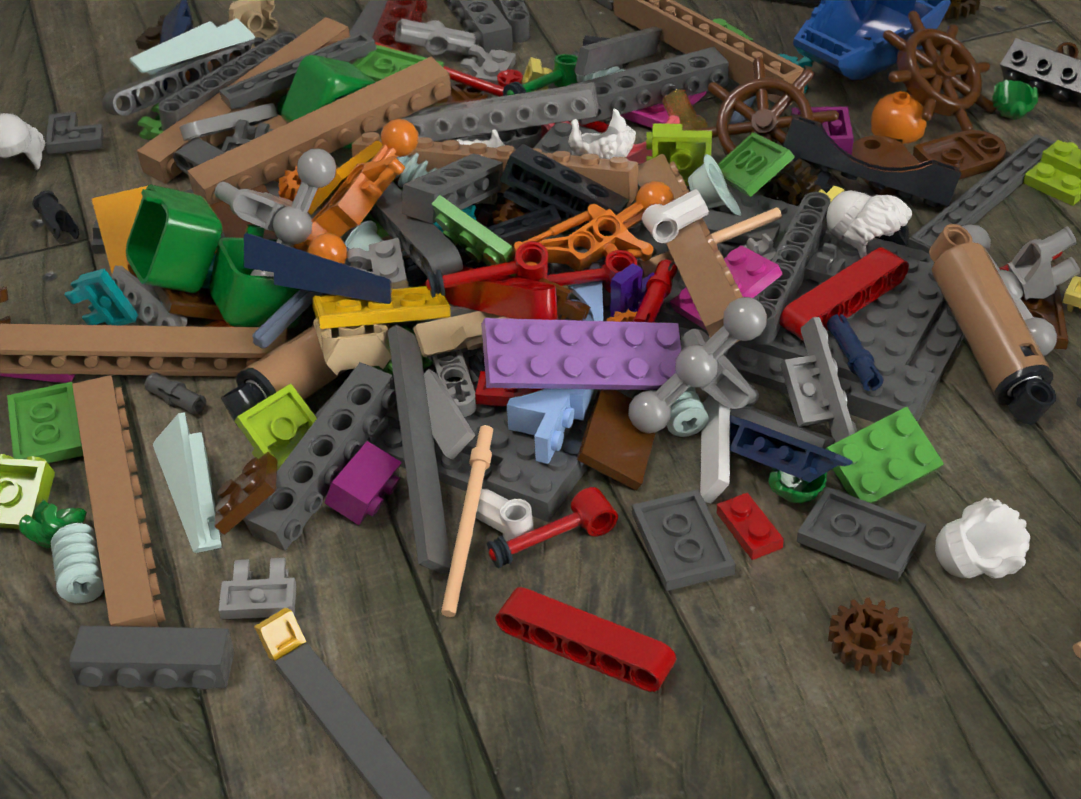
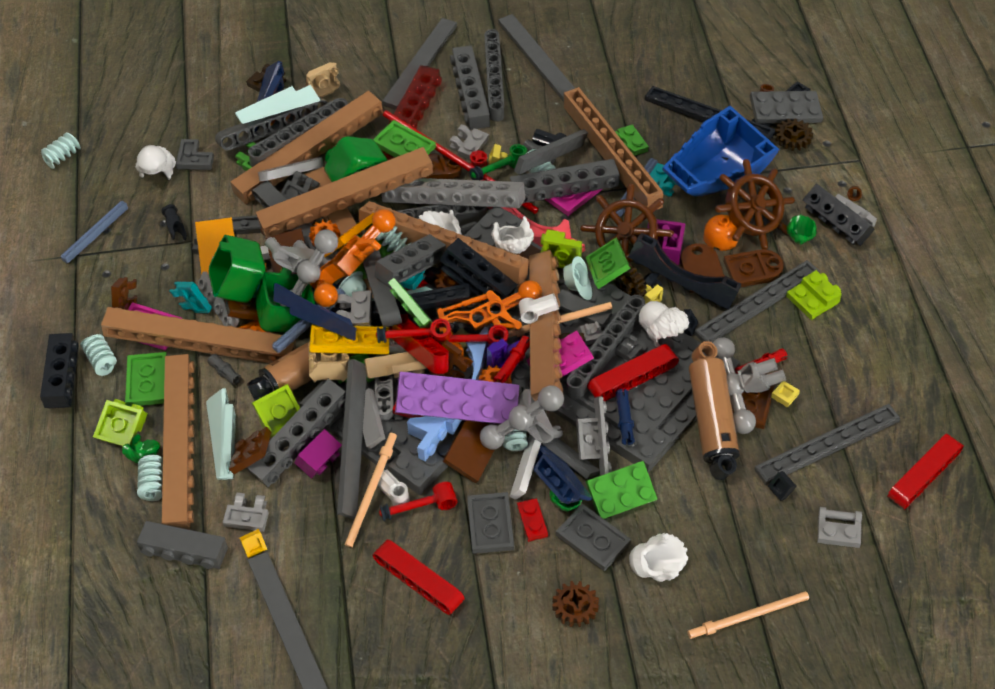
camera: 10 degrees right, 10 degrees up
dark grey plate [219,31,377,109] -> none
light grey piece [395,19,476,56] -> none
clear yellow piece [662,89,708,131] -> none

